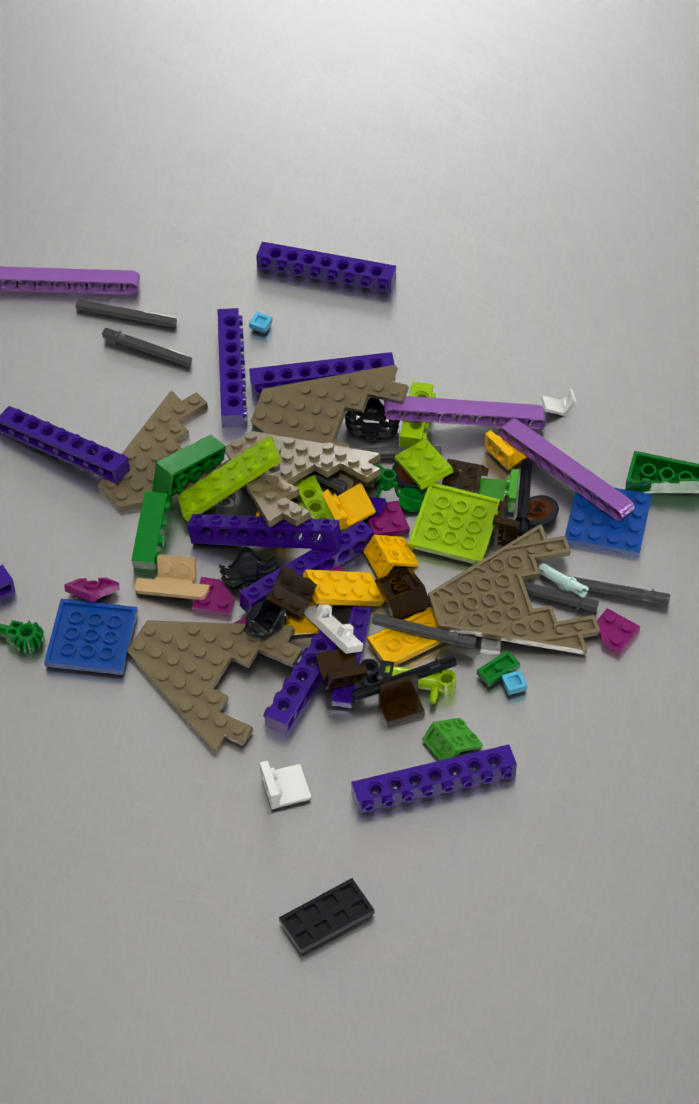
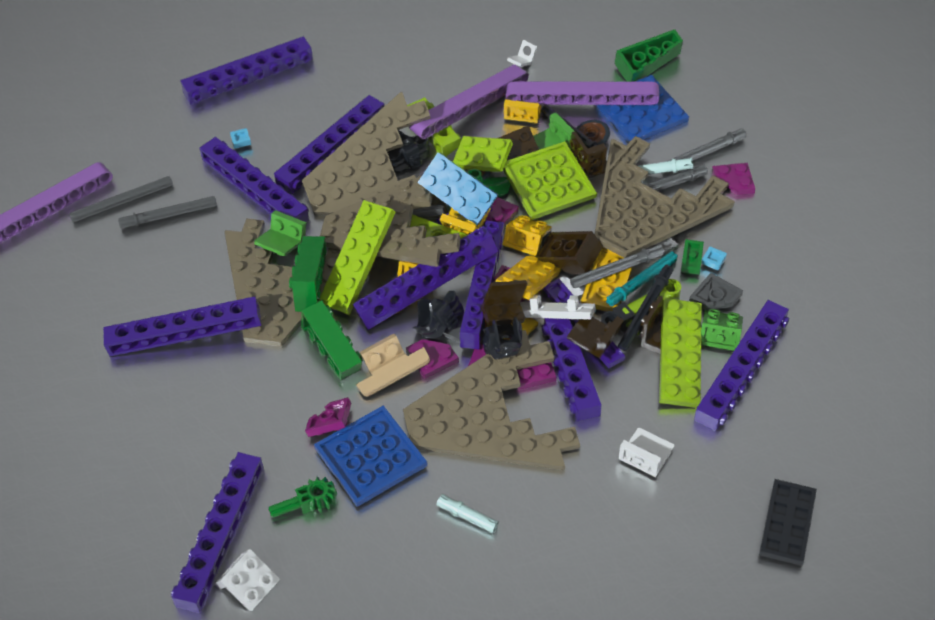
camera: 40 degrees left, 0 degrees up
none -> bright green bracket [254,210,306,256]
none -> plate [417,152,498,226]
none -> light aqua pin [437,494,499,534]
none -> magenta plate [517,362,557,390]
none -> teal axle [606,251,678,306]
none -> lime plate [659,298,702,408]
none -> dark grey plate [689,273,743,310]

